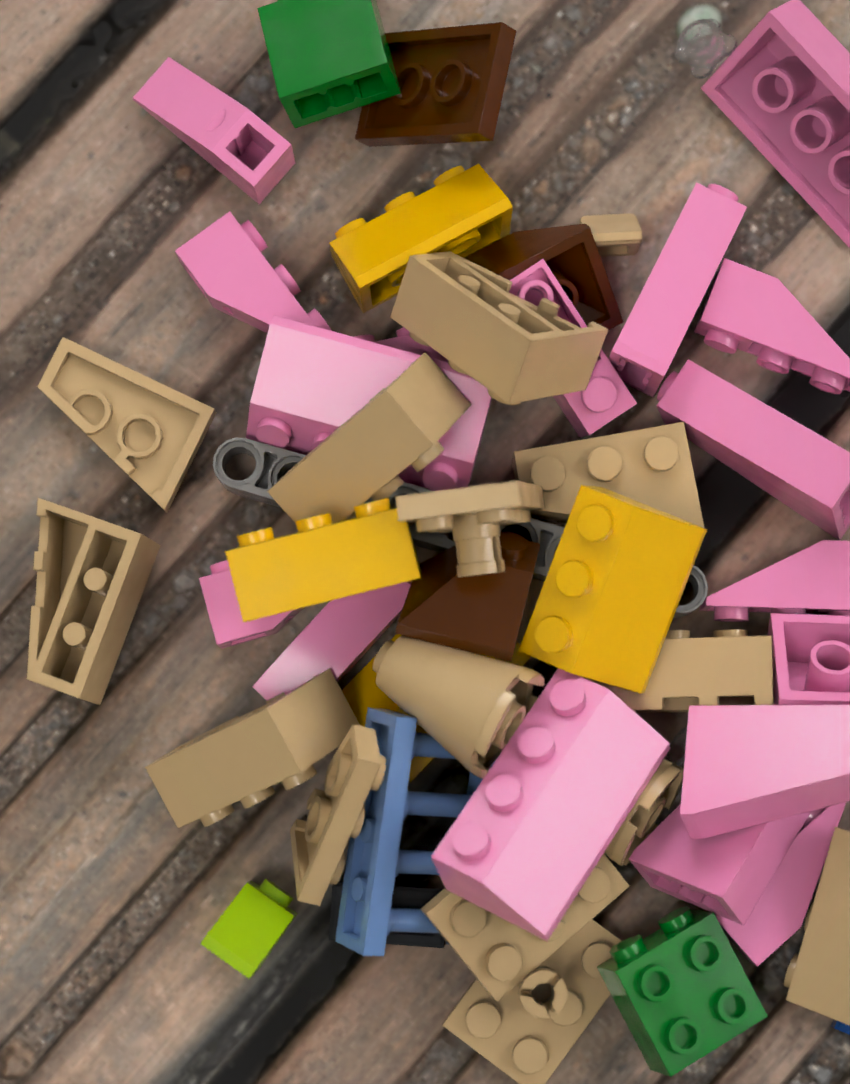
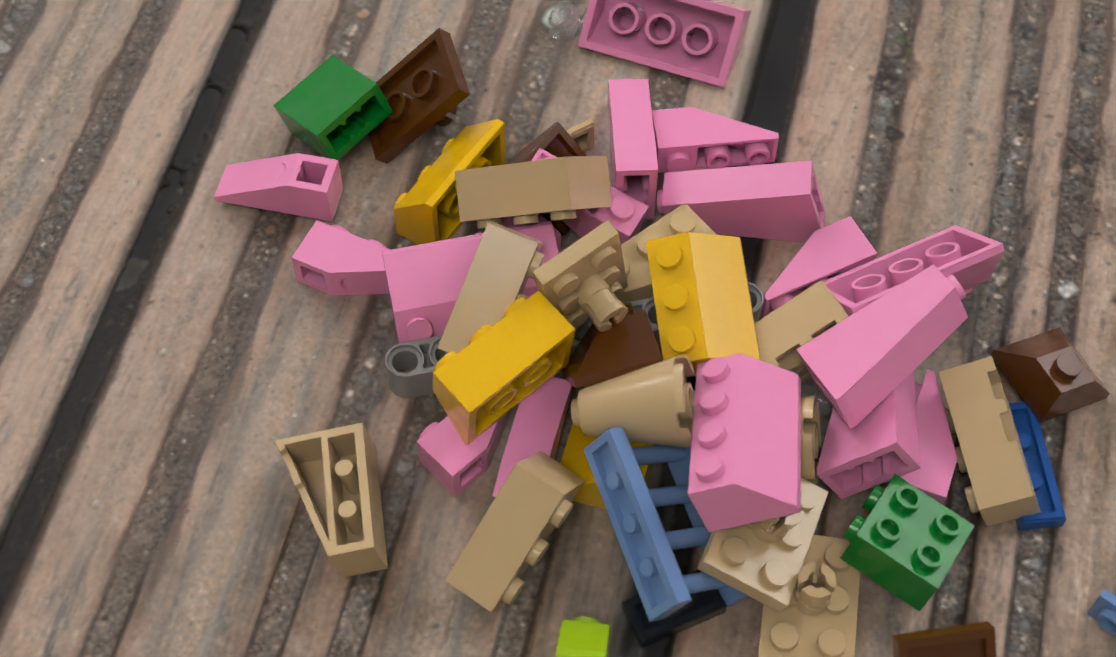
camera: 30 degrees left, 25 degrees down
tan wing [38,337,217,513] -> none
tan wing [290,724,386,906] -> none

